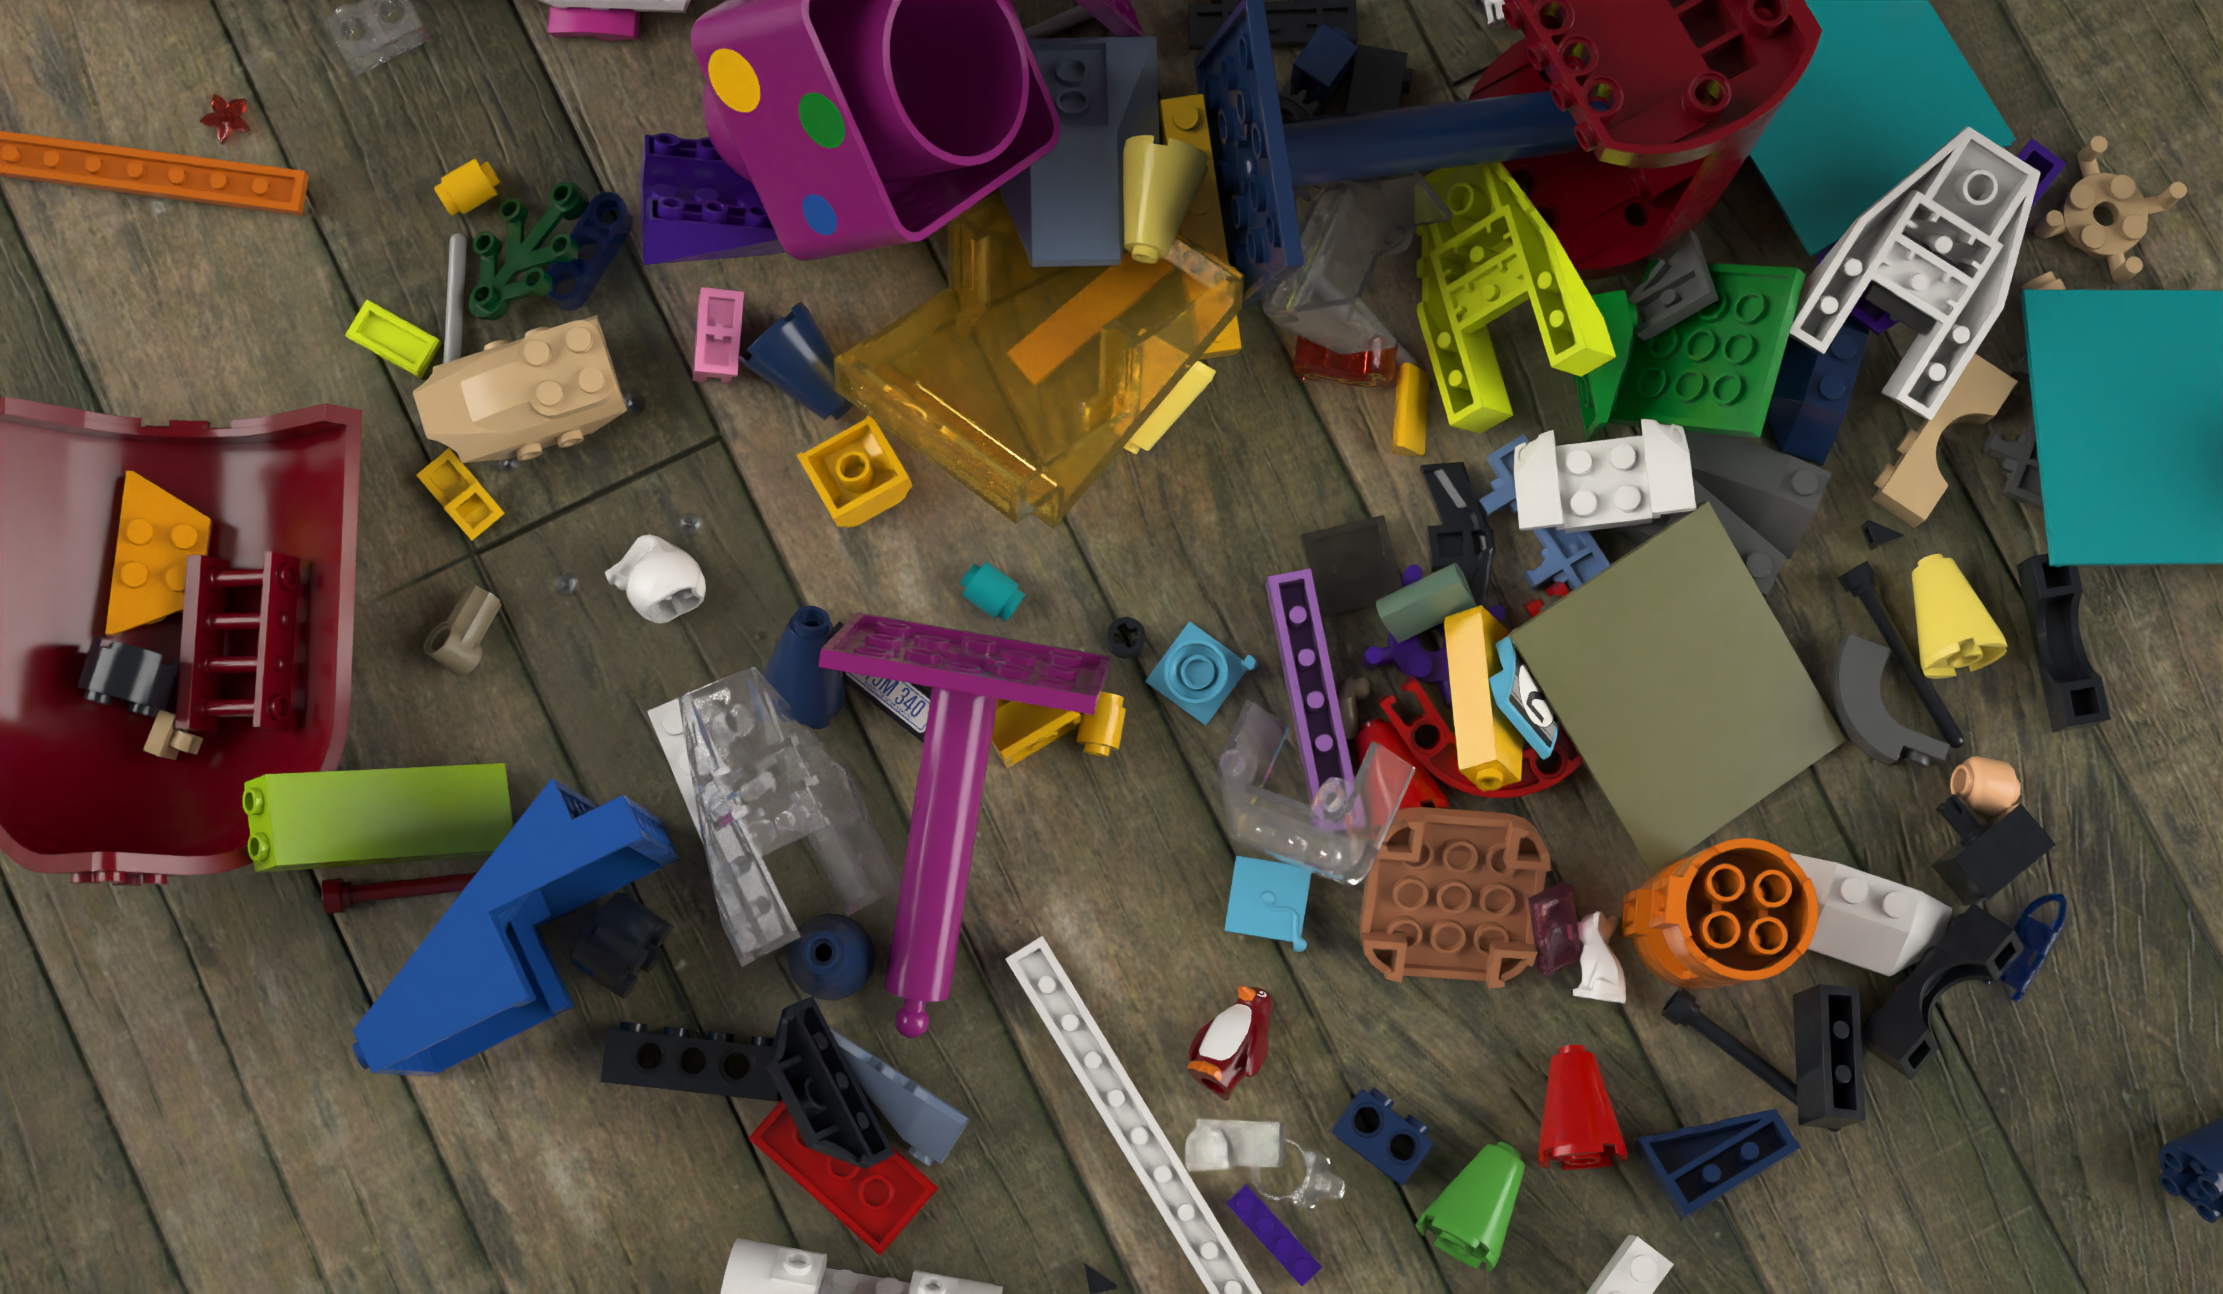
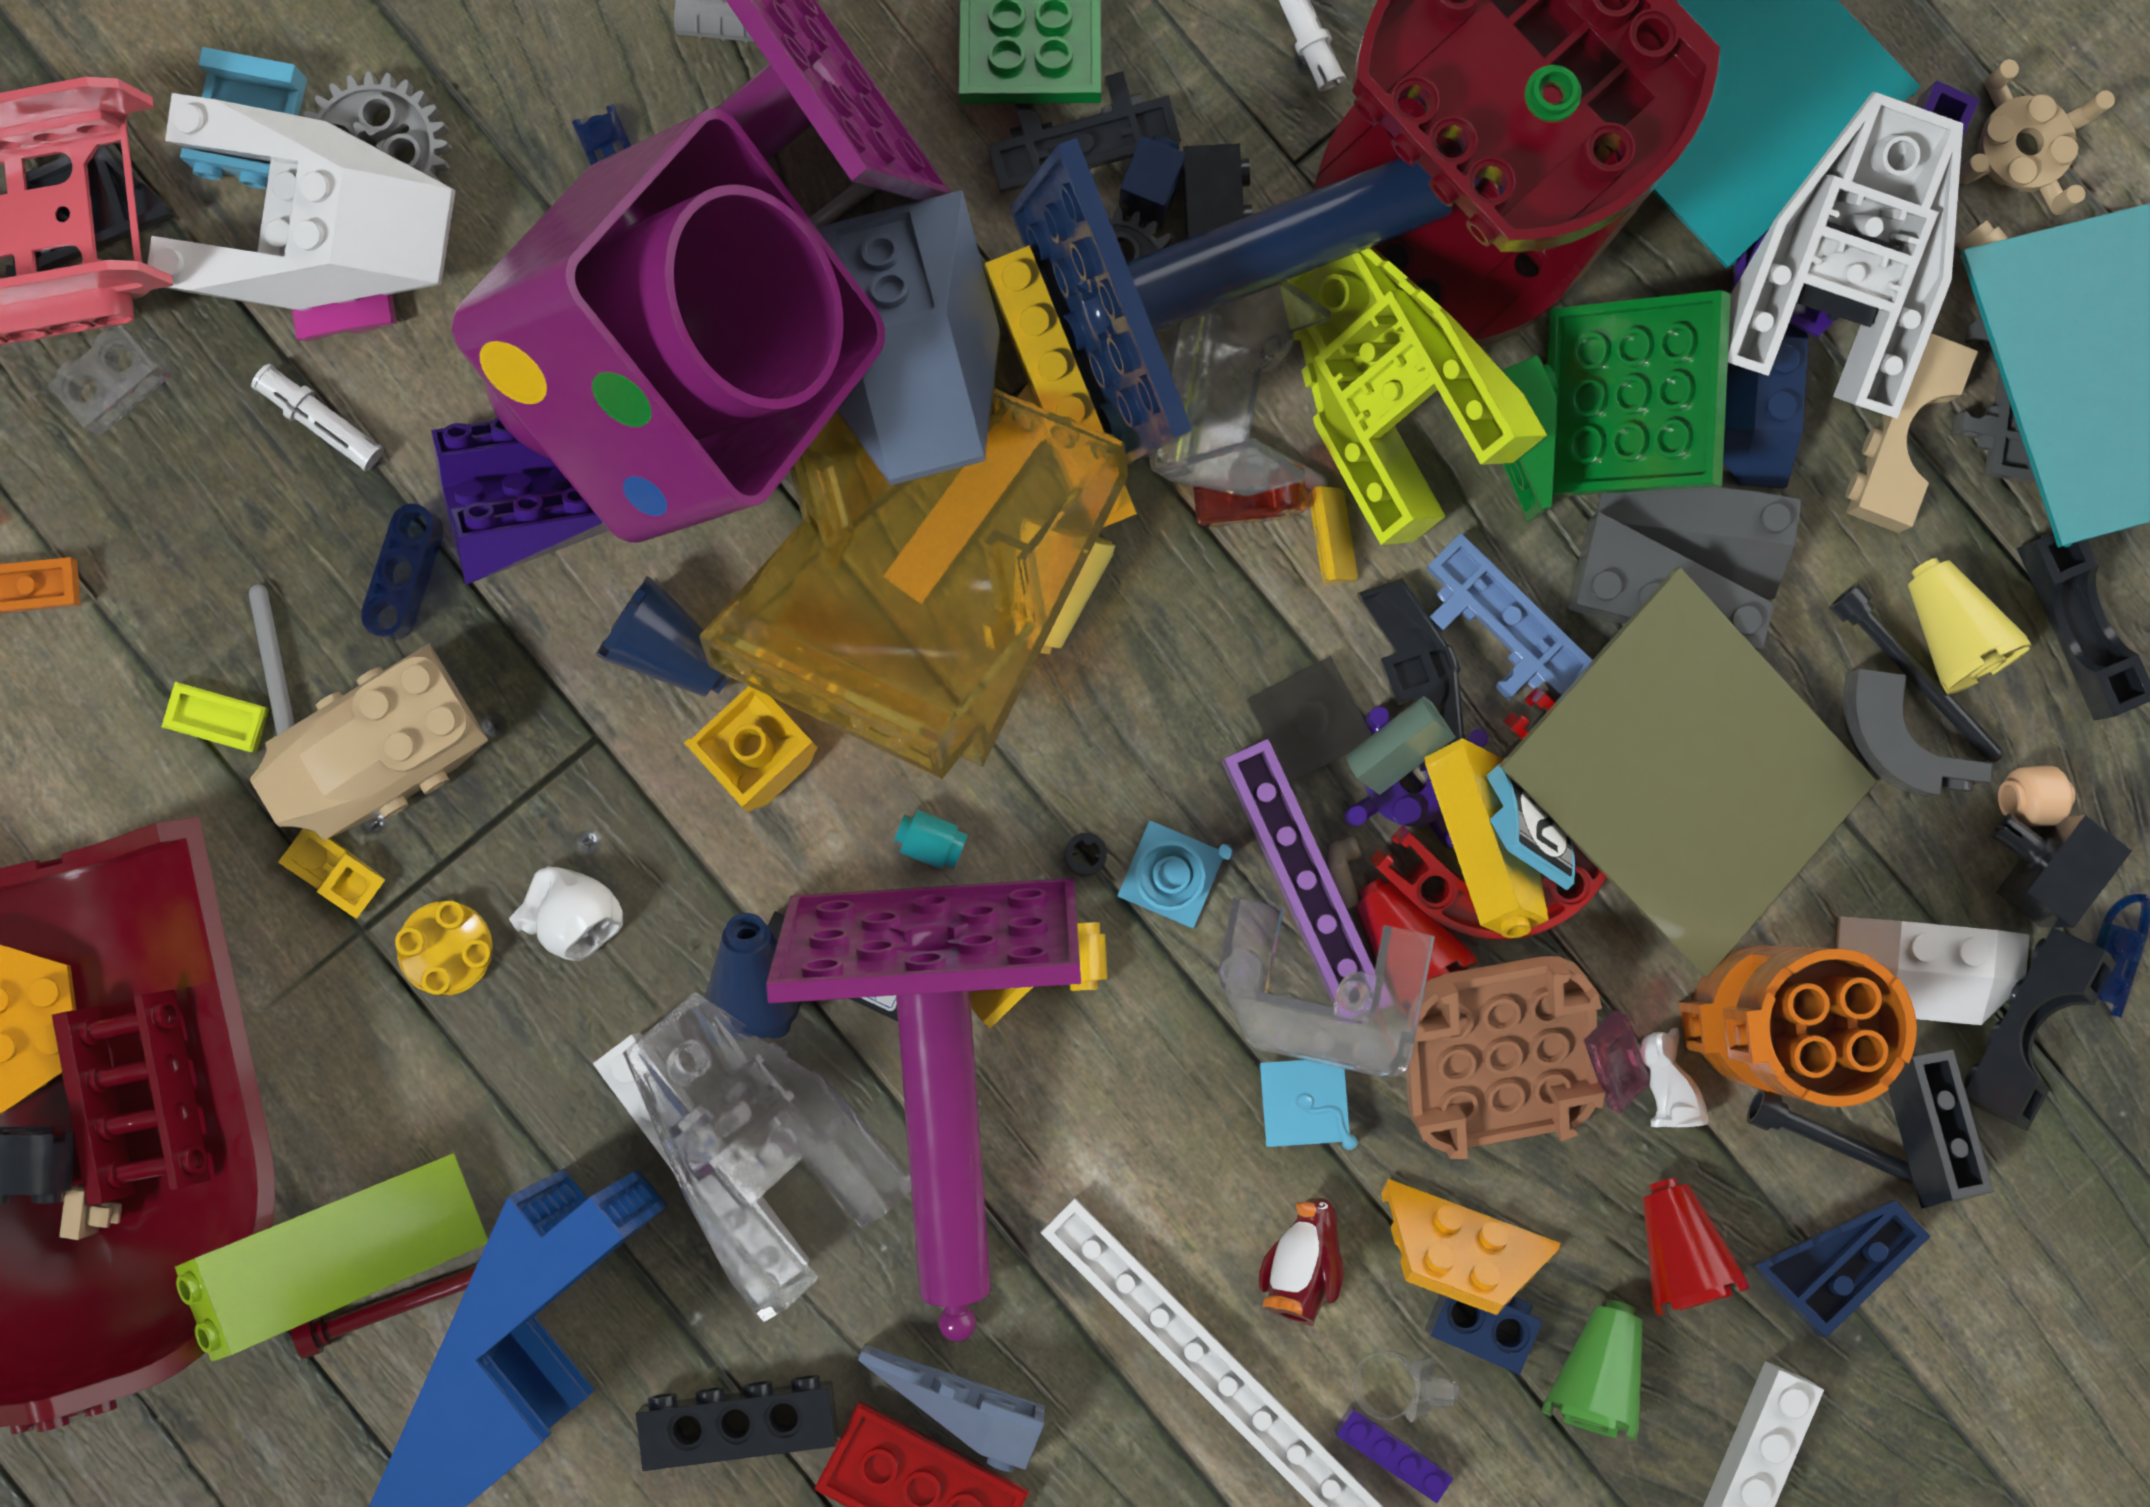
camera: 15 degrees left, 5 degrees up
dark tan piece [423,584,502,677] -> none
yellow brick [434,157,501,216] -> none
dark green plant [469,182,589,321] -> none
black brick [571,892,673,999] -> none
bright pink hinge [692,287,744,383] -> none
black wedge [766,996,895,1169] -> none
dark blue cone [787,913,875,1001] -> none
light yellow cone [1123,135,1209,264] -> none
clear tile [1185,1126,1233,1172] -> none
clear tile [1194,1119,1284,1168] -> none
white piece [1514,419,1696,533] -> none
dark grey wing [1627,229,1719,341] -> none
black piece [1860,520,1904,550] -> none
none -> white pin [251,363,384,472]
none -> yellow dish [395,901,493,996]
none -> light orange wing [1381,1179,1561,1315]
none -> green plate [1524,65,1582,122]

